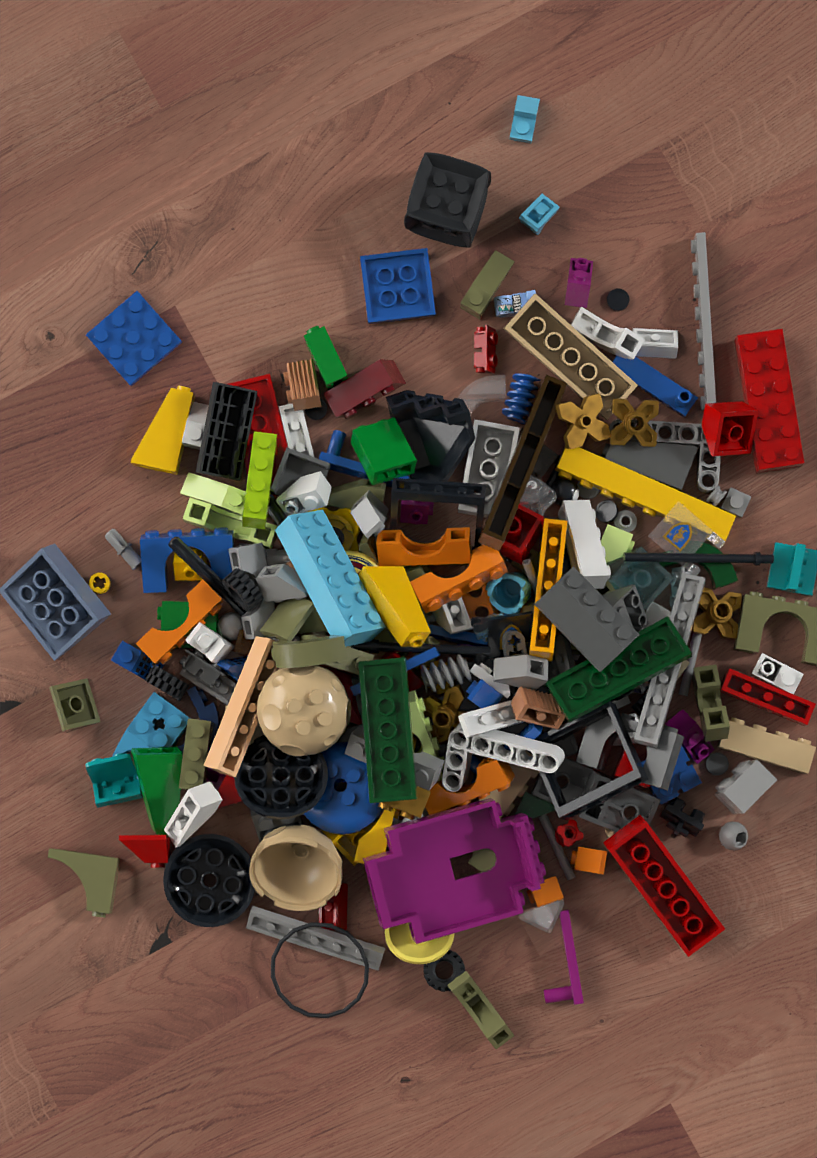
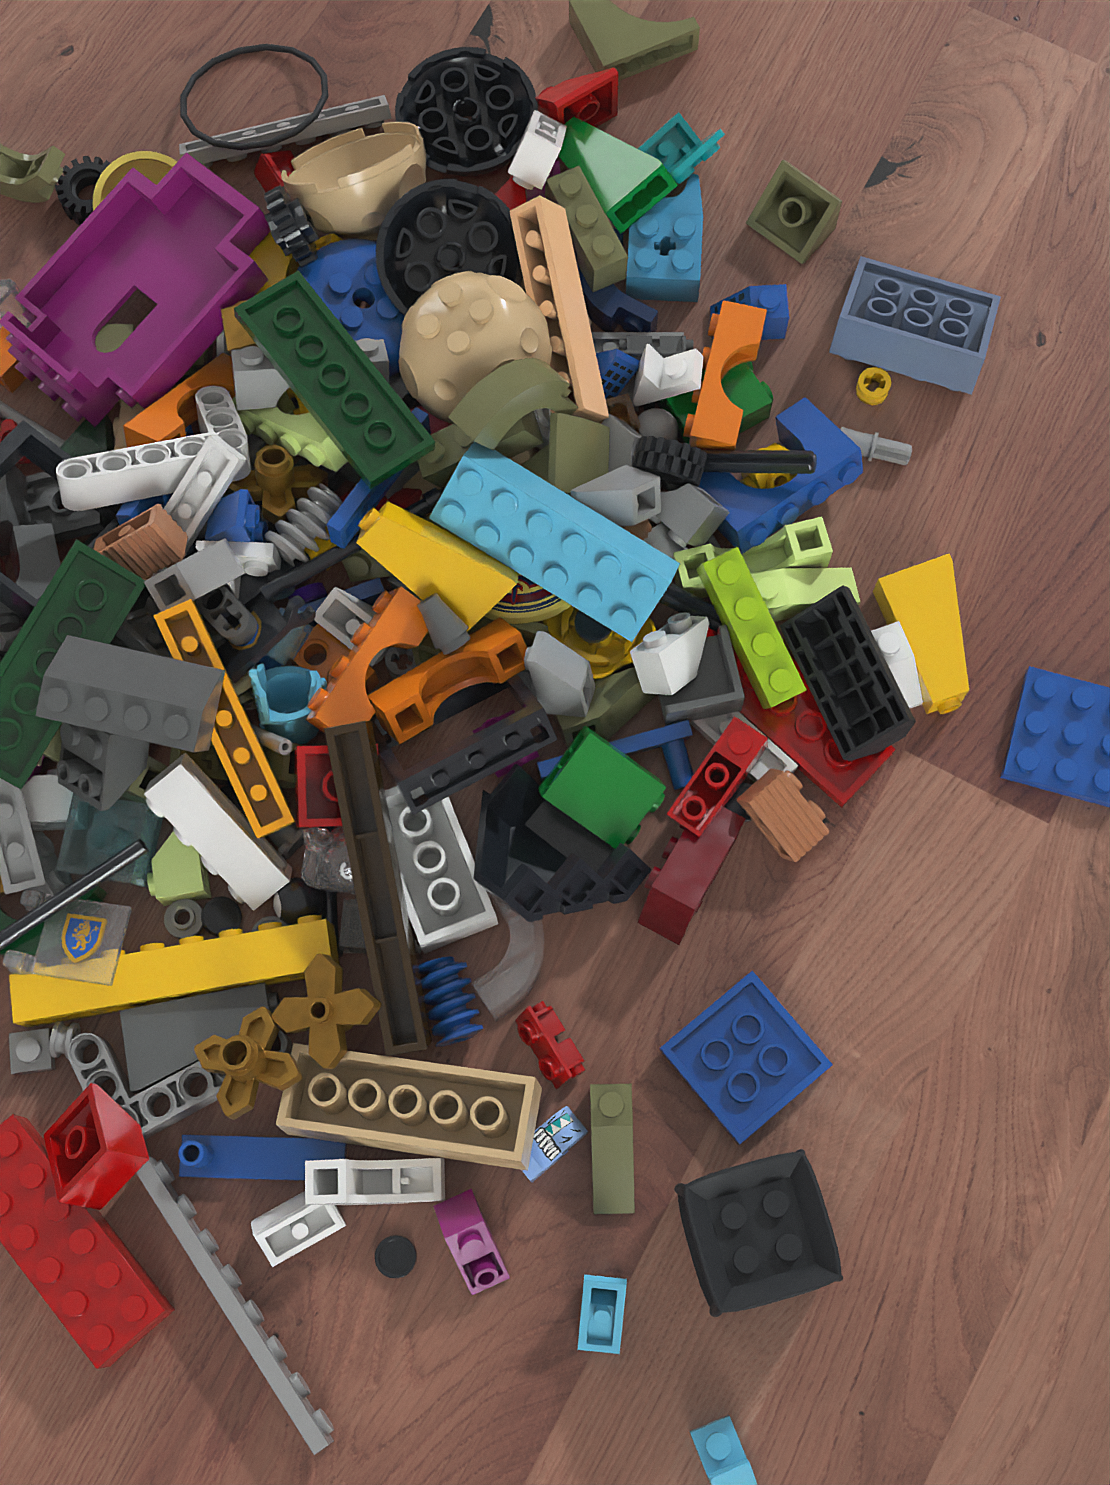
camera: 145 degrees right, 10 degrees down
black tyre [145,665,190,701] -> none
green brick [304,326,348,391] -> none
none -> black gear [264,185,320,268]
none -> dark grey cone [417,593,471,655]
none -> red slope [666,716,768,838]

